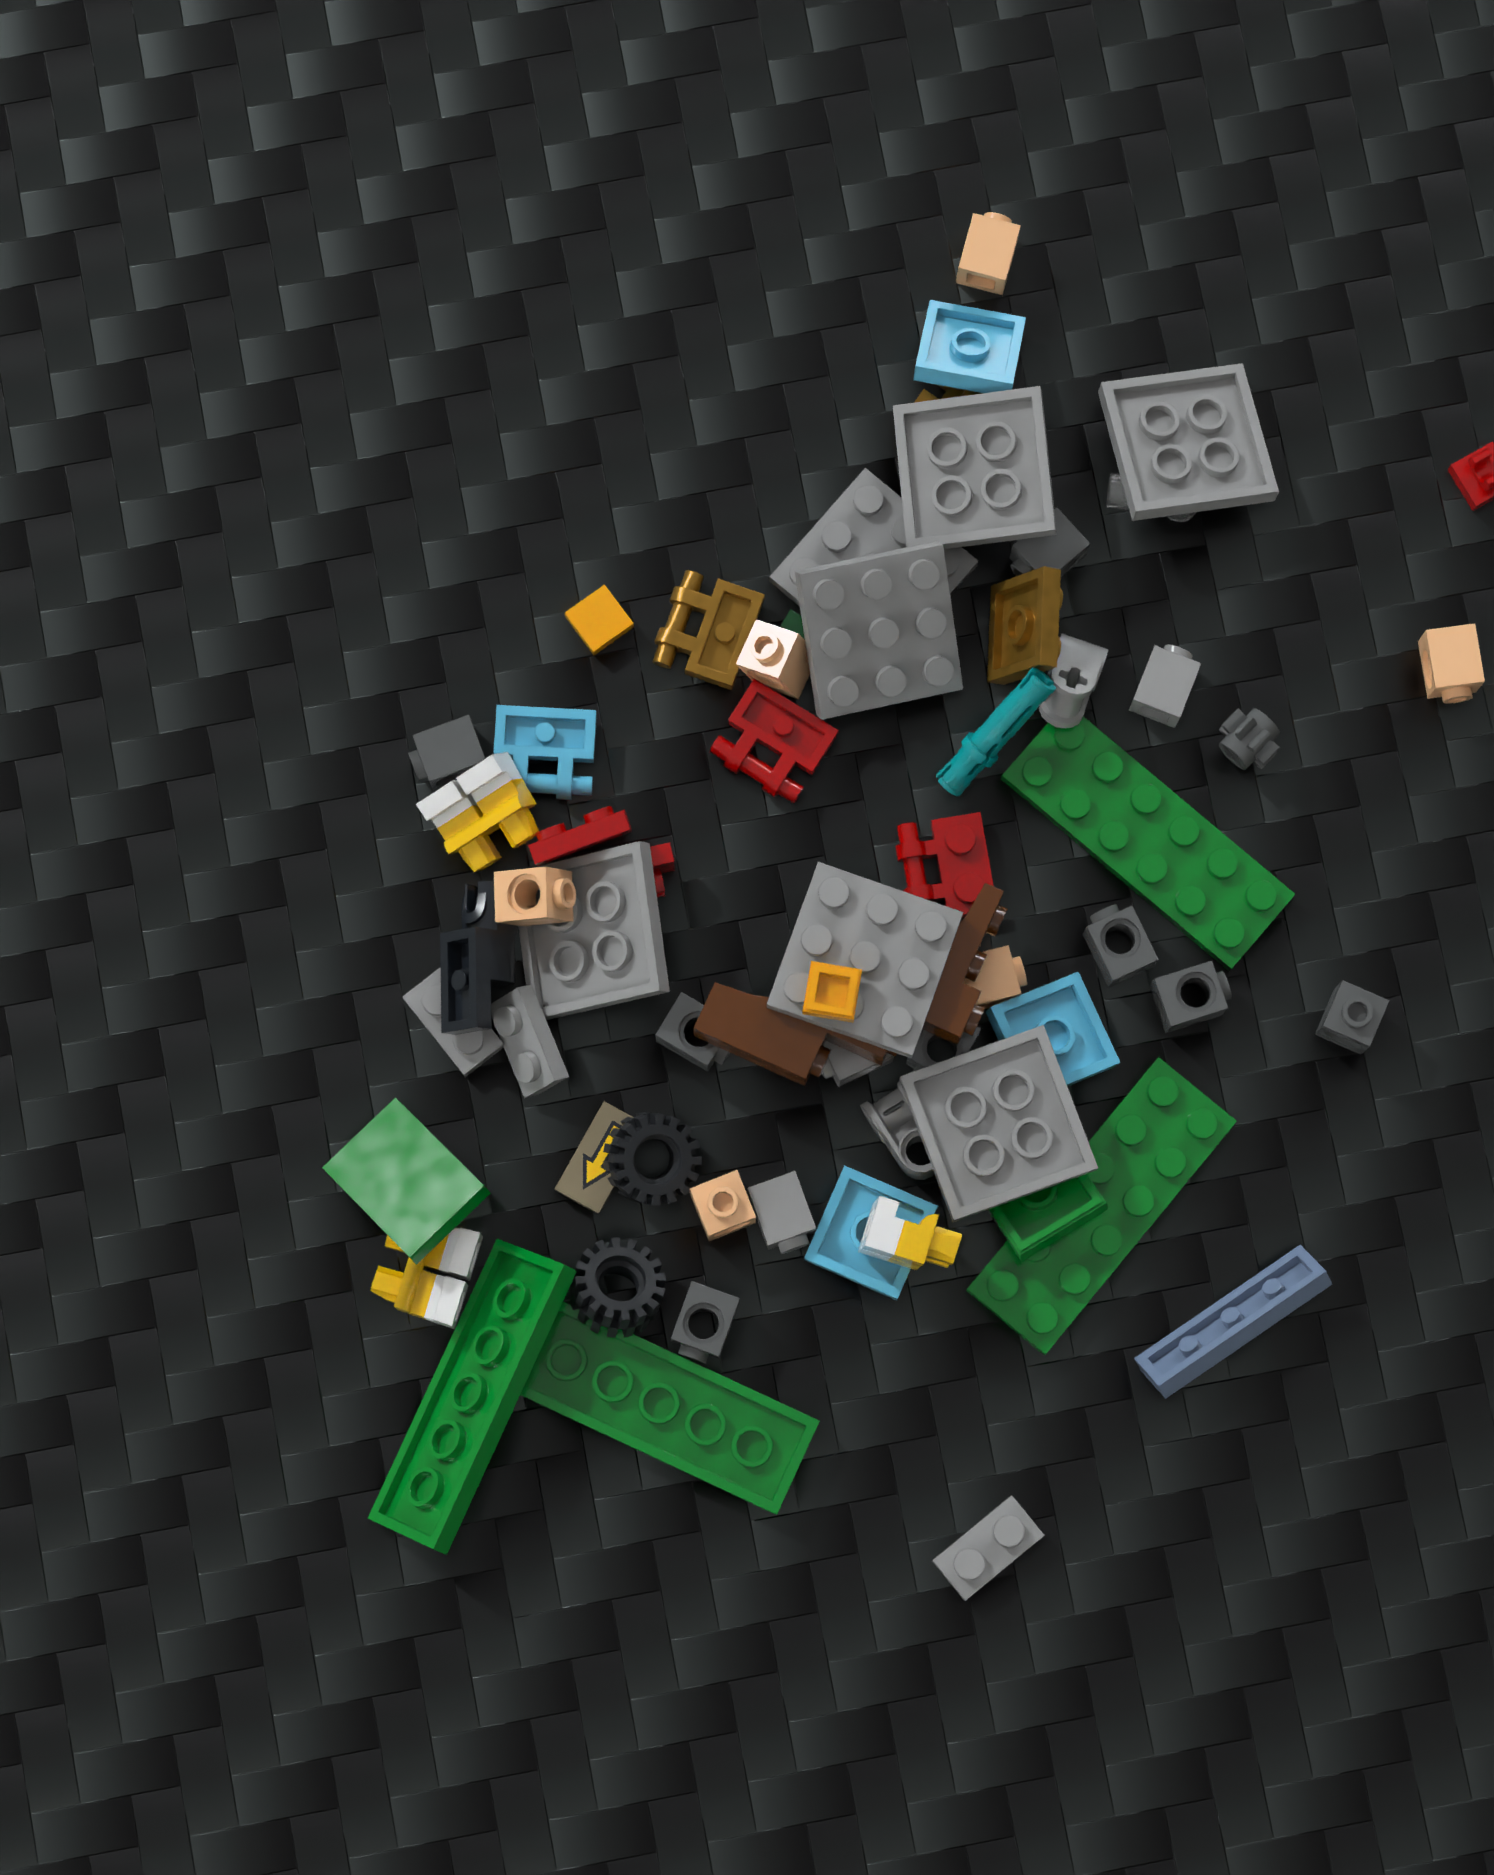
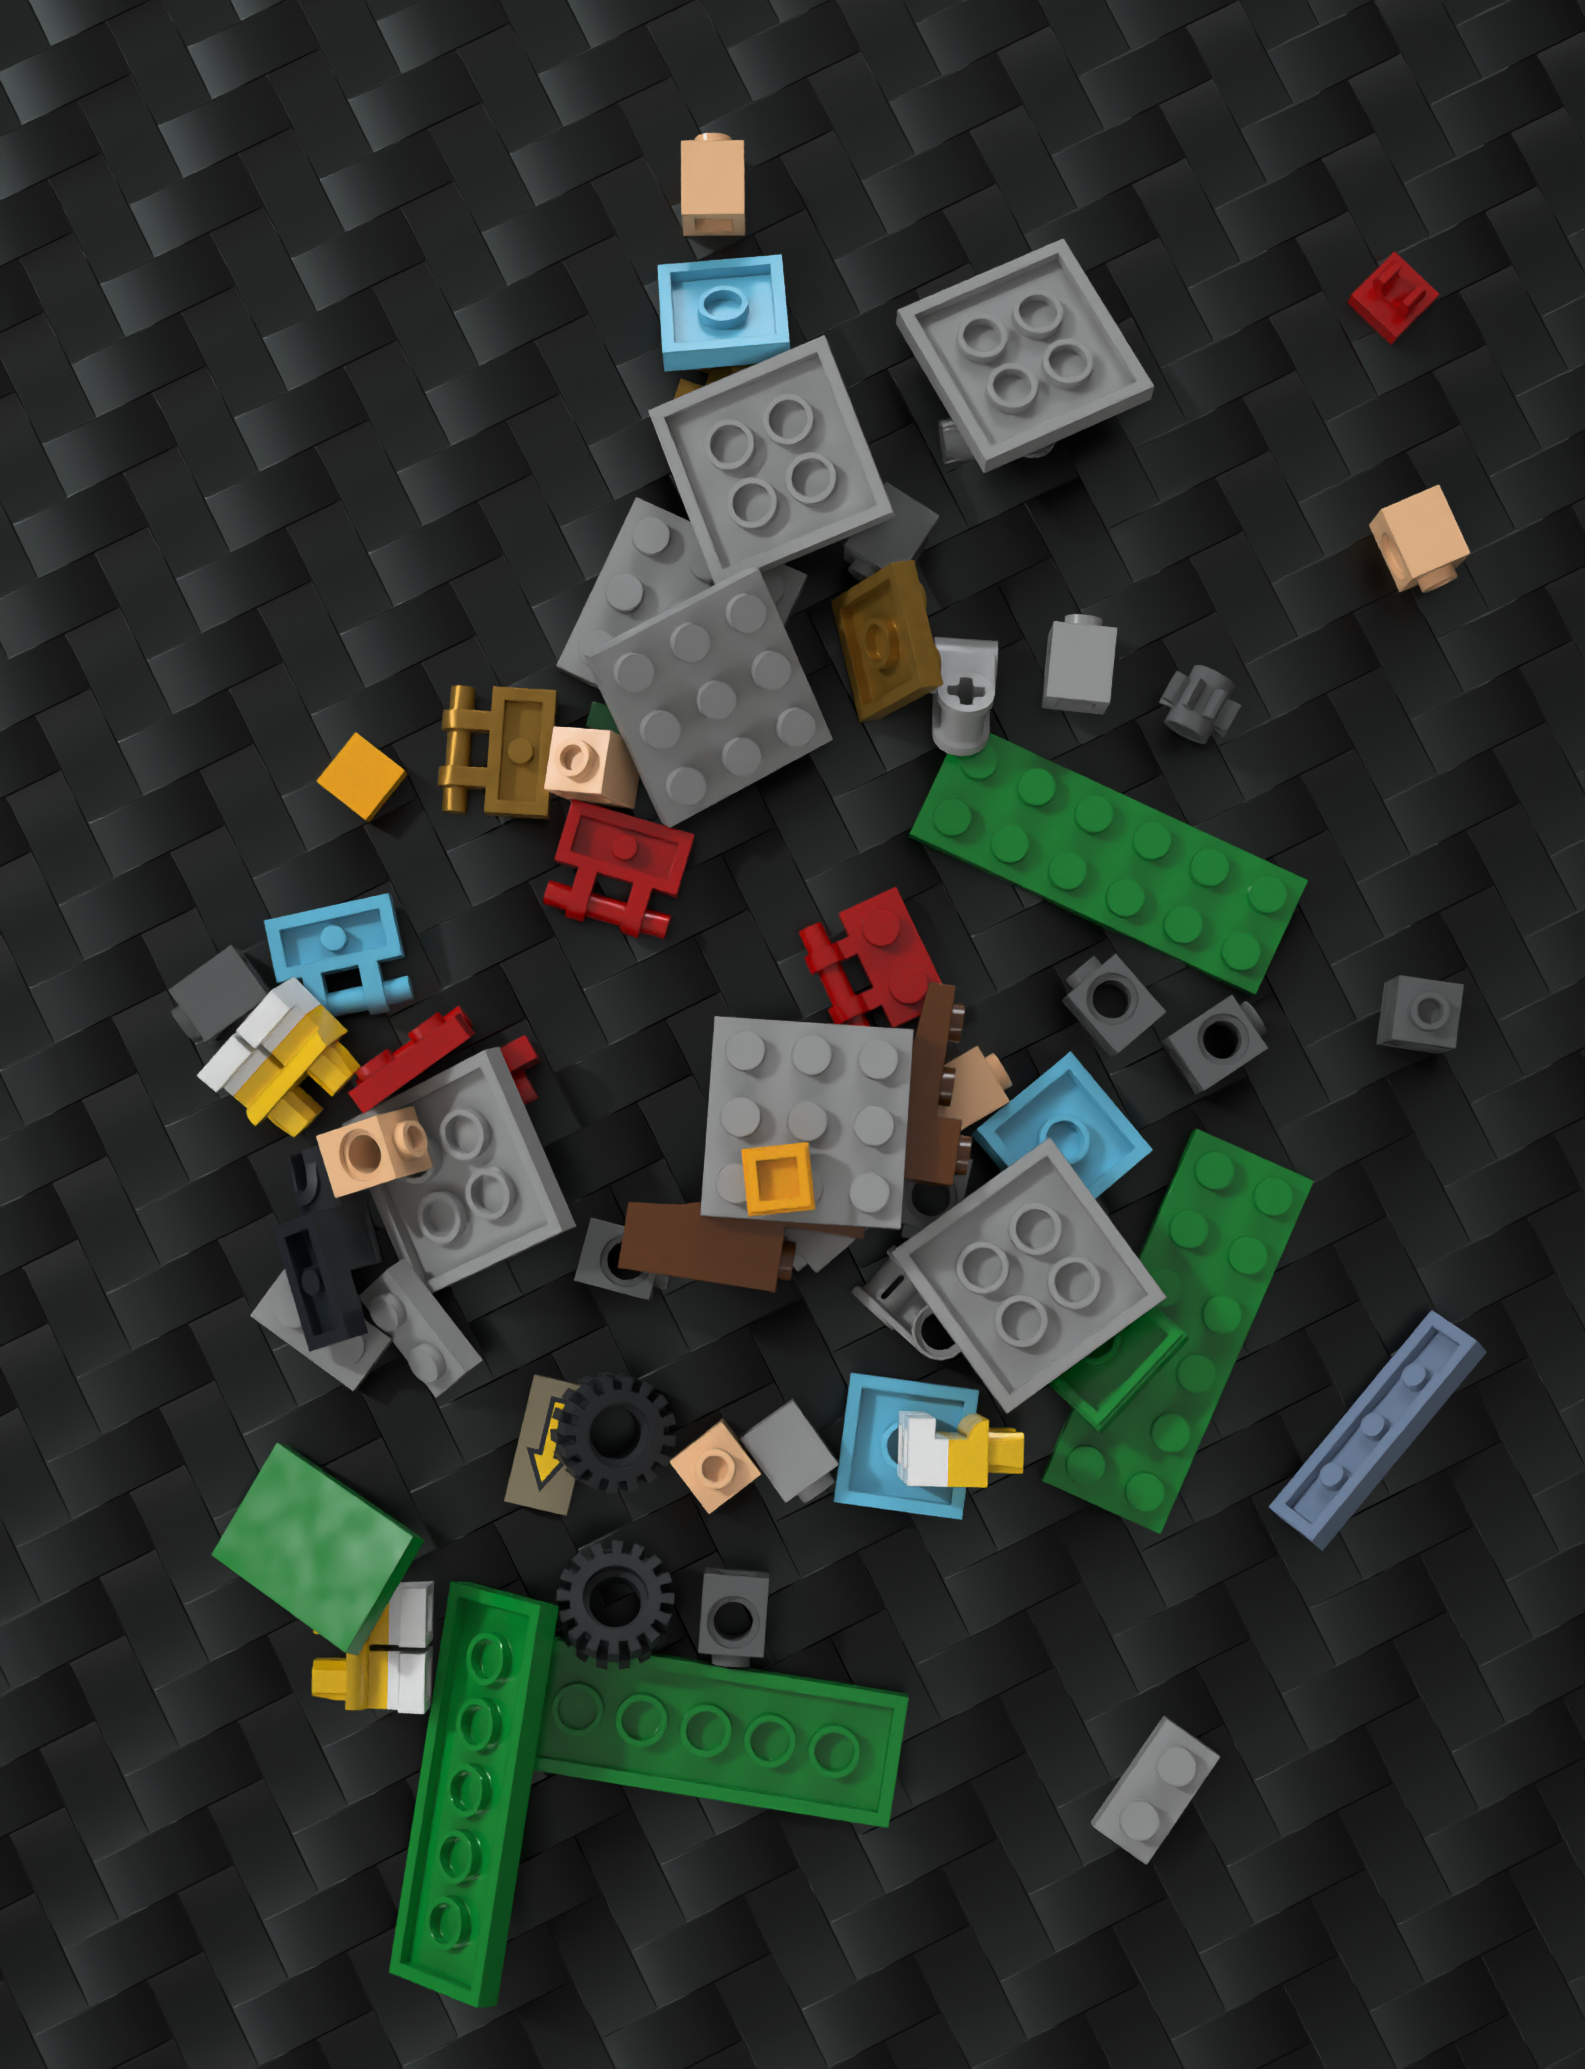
camera: 15 degrees left, 5 degrees up
teal pin [936,667,1056,796] -> none

